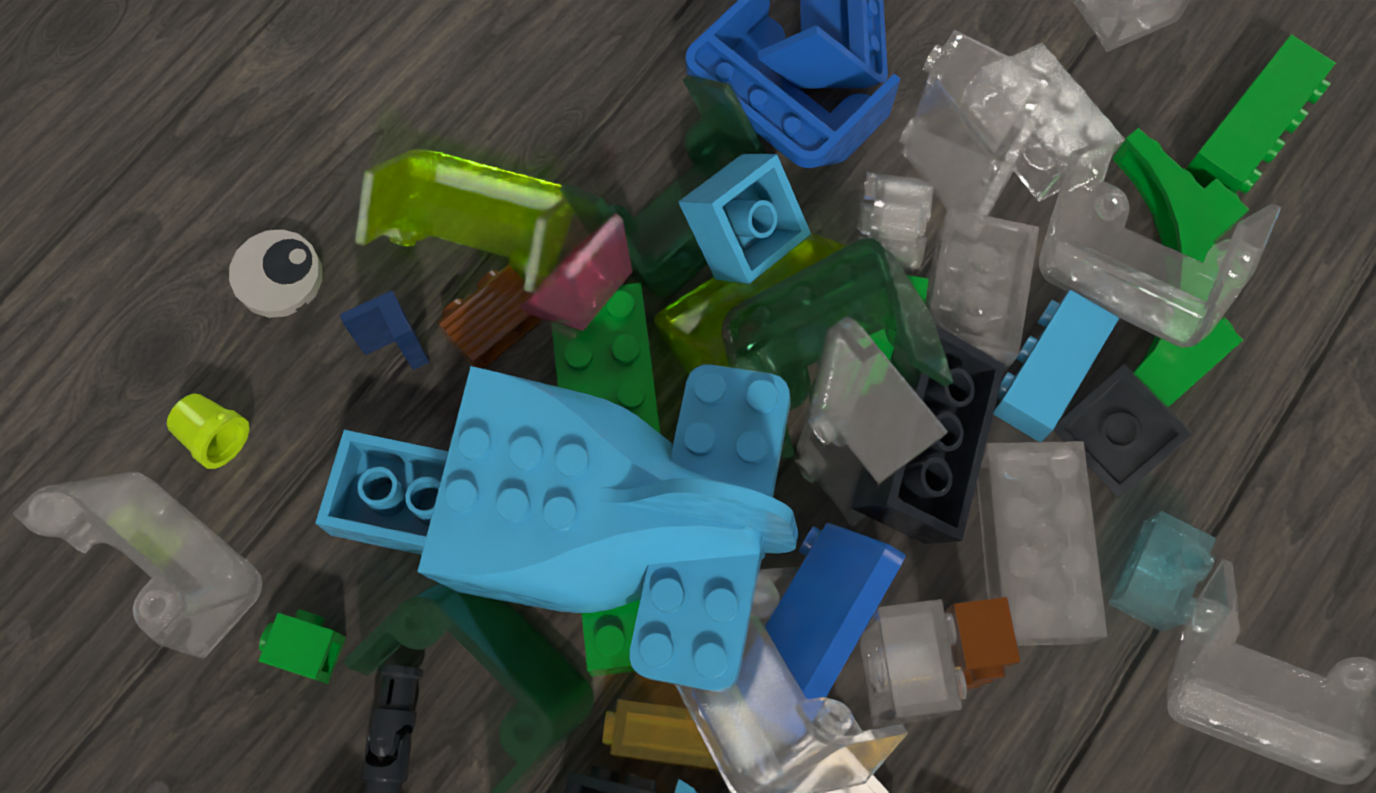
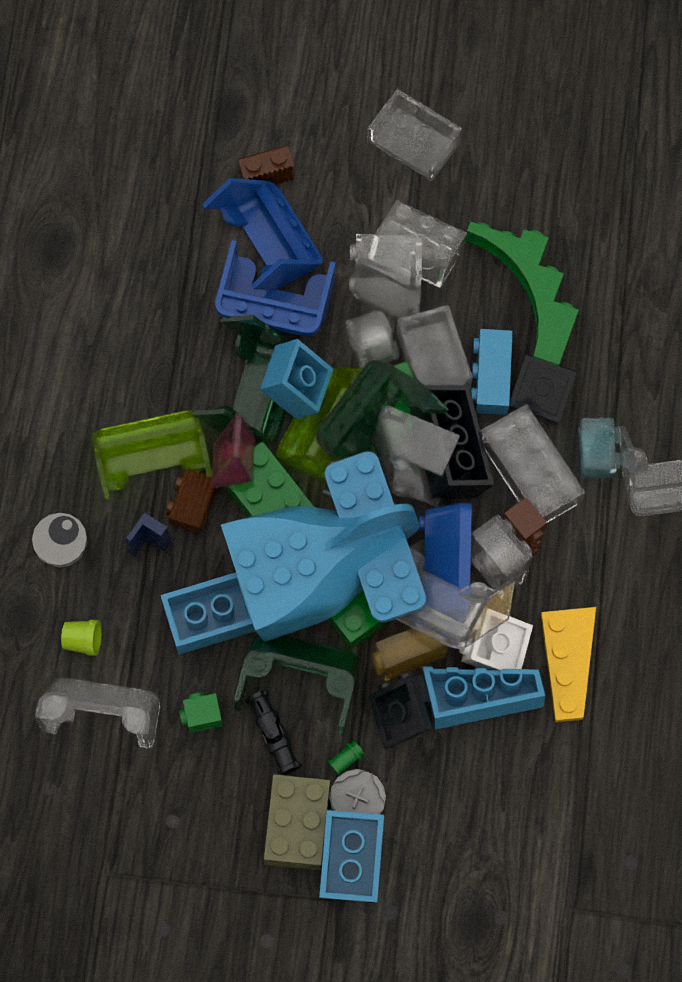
camera: 30 degrees left, 0 degrees up
clear windscreen [1039,136,1281,347] -> none
green brick [1186,34,1336,194] -> none

